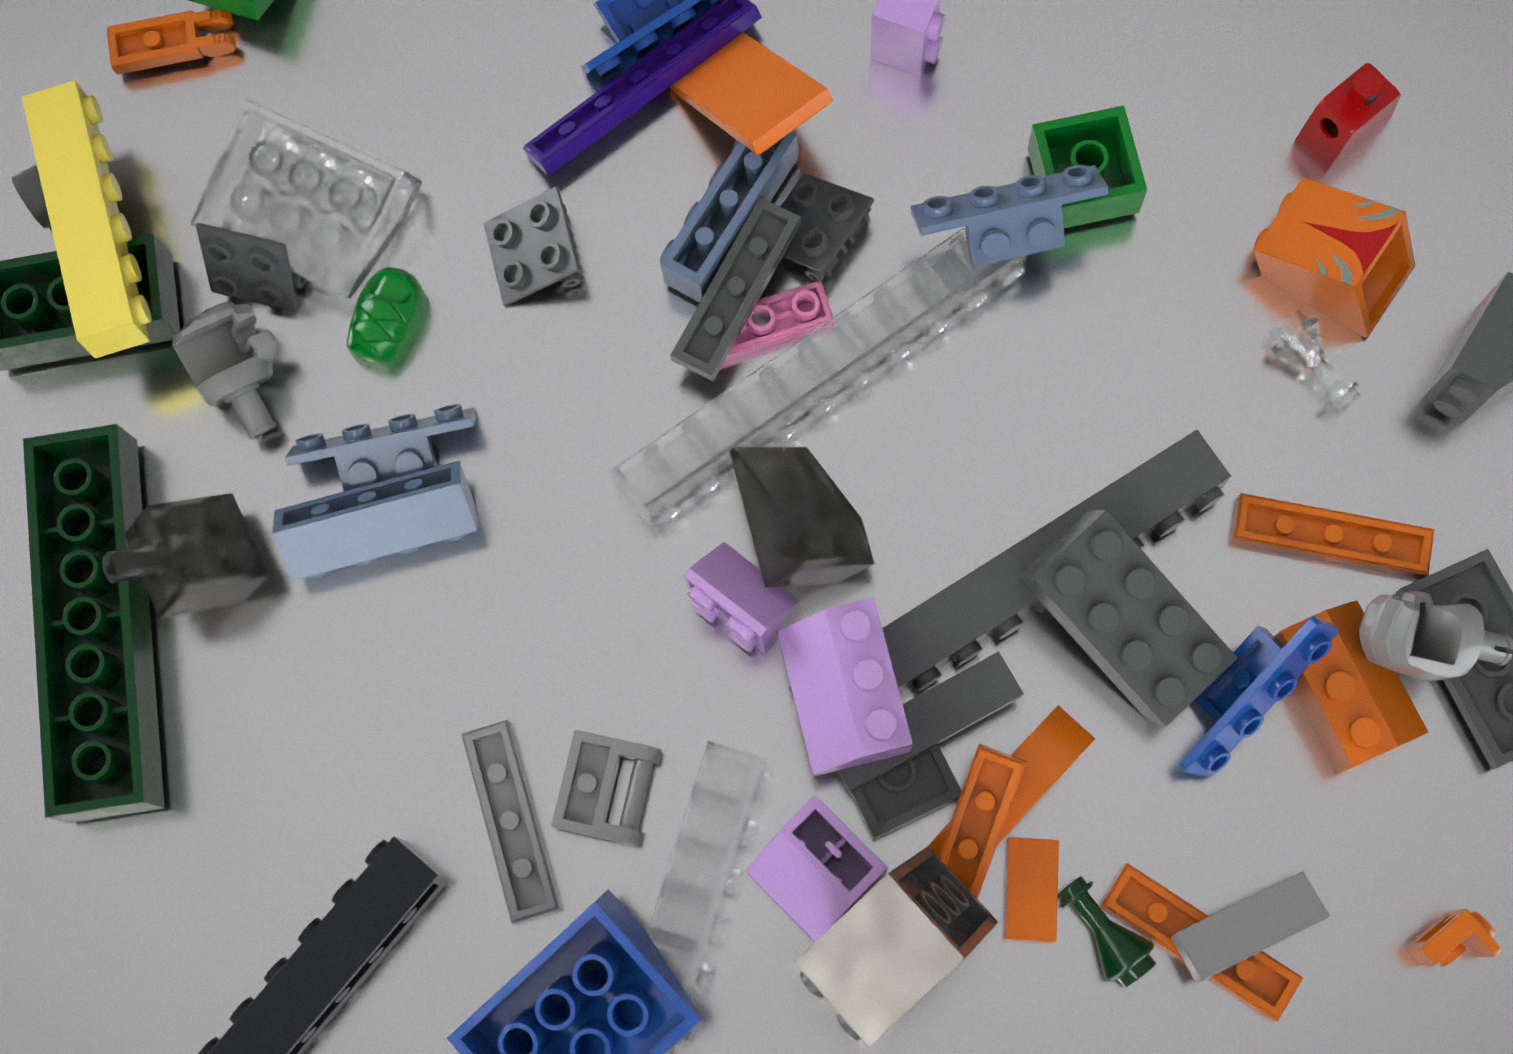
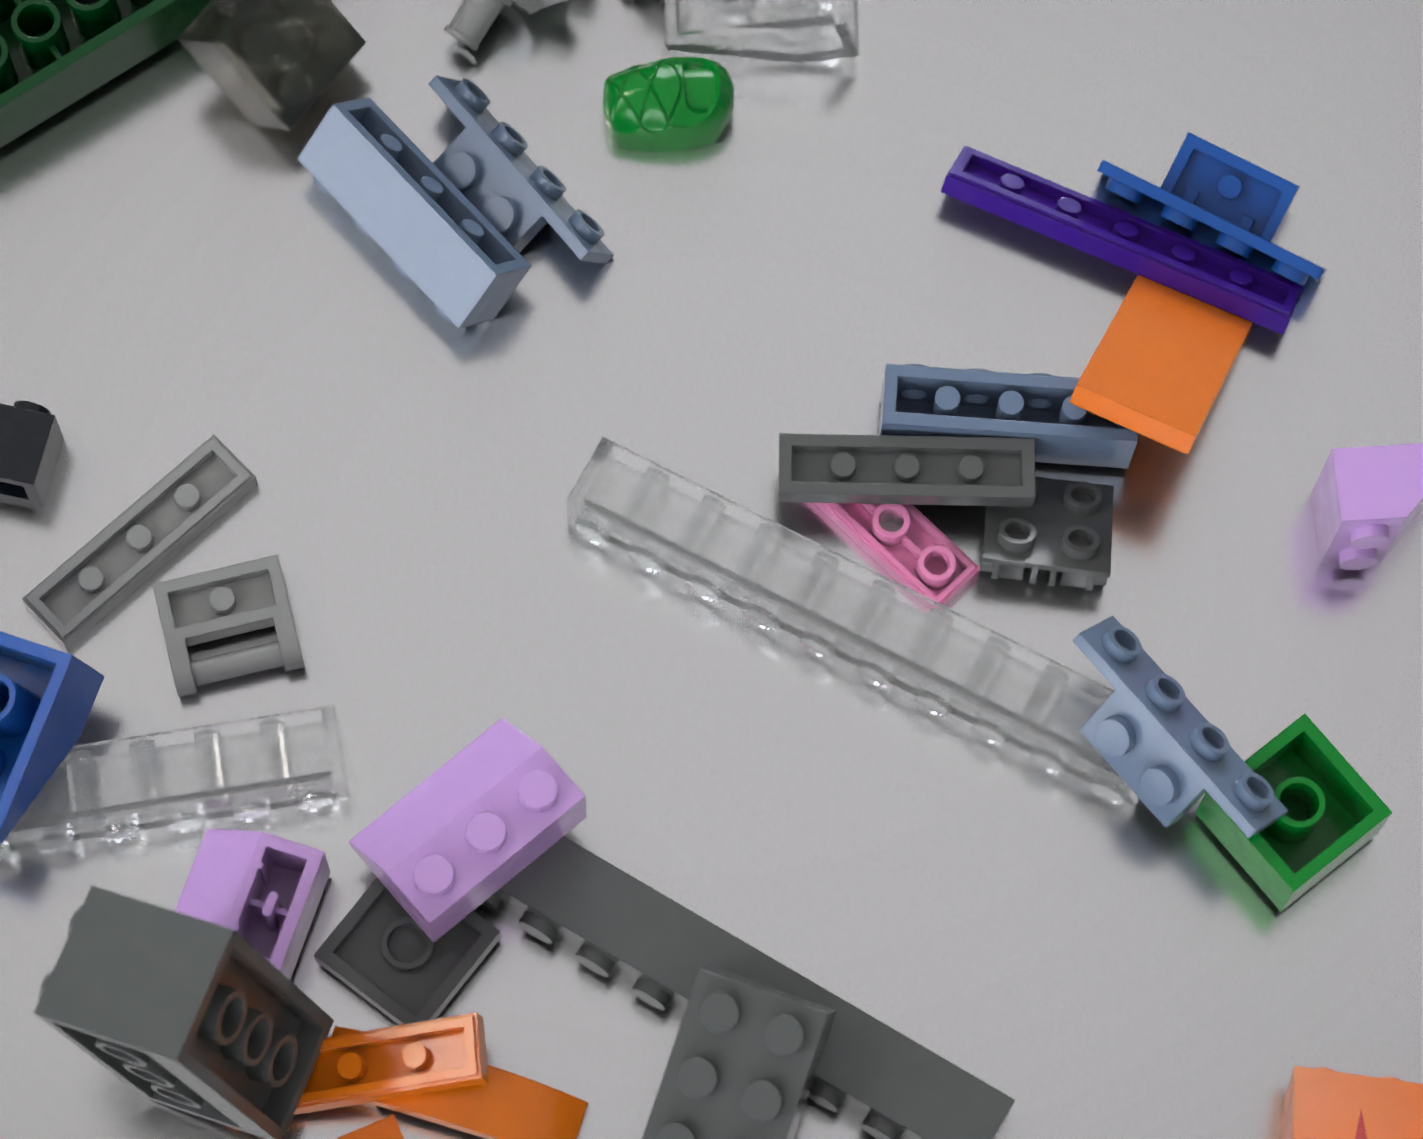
camera: 50 degrees right, 5 degrees down
hinge [483,186,583,306] -> none
lavender slope [683,542,801,654] -> none
clear smoke slope [729,447,875,588] -> none
dark grey tile [838,651,1024,792] -> none

